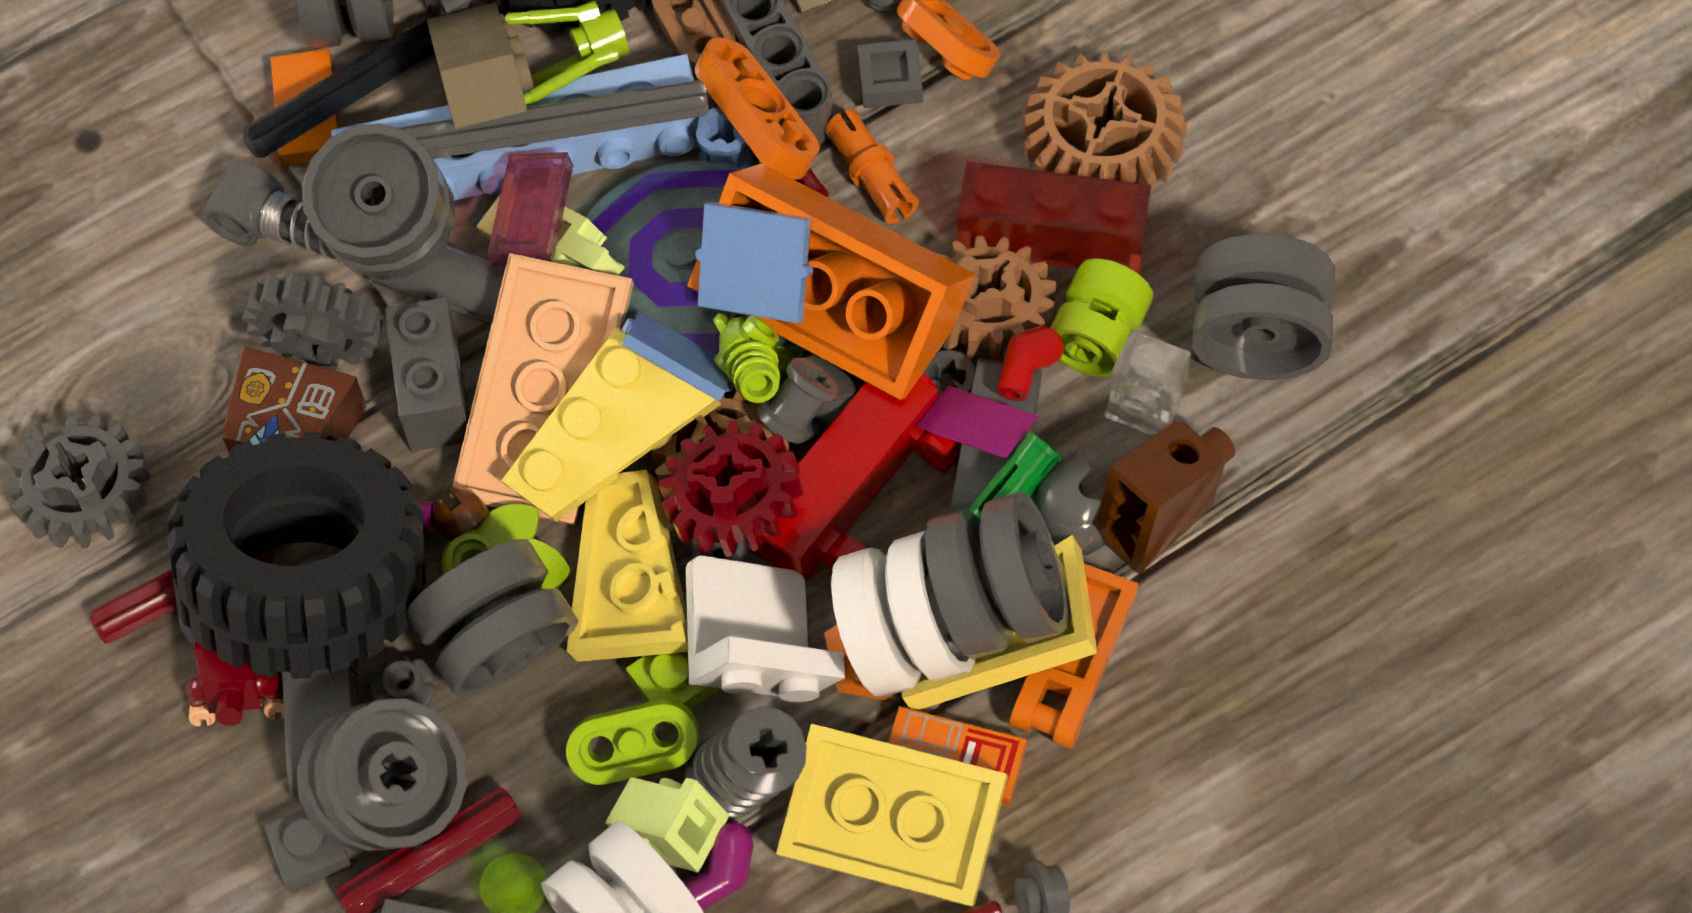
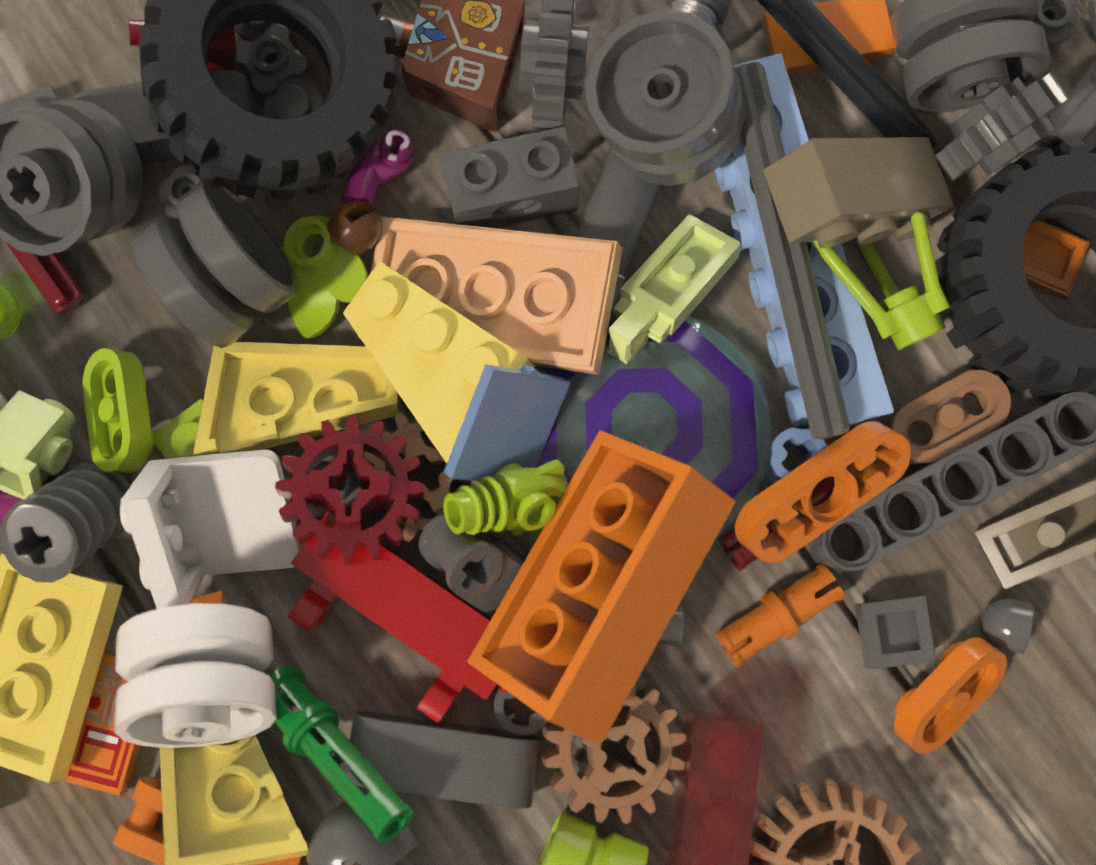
camera: 85 degrees right, 20 degrees up
clear pink tile [487,152,574,267] -> none
medium blue piece [695,202,813,323] -> none
magenta sticker [915,386,1039,459] -> none
dark grey wheel [925,491,1068,659] -> none
red arm [996,326,1064,401] -> none

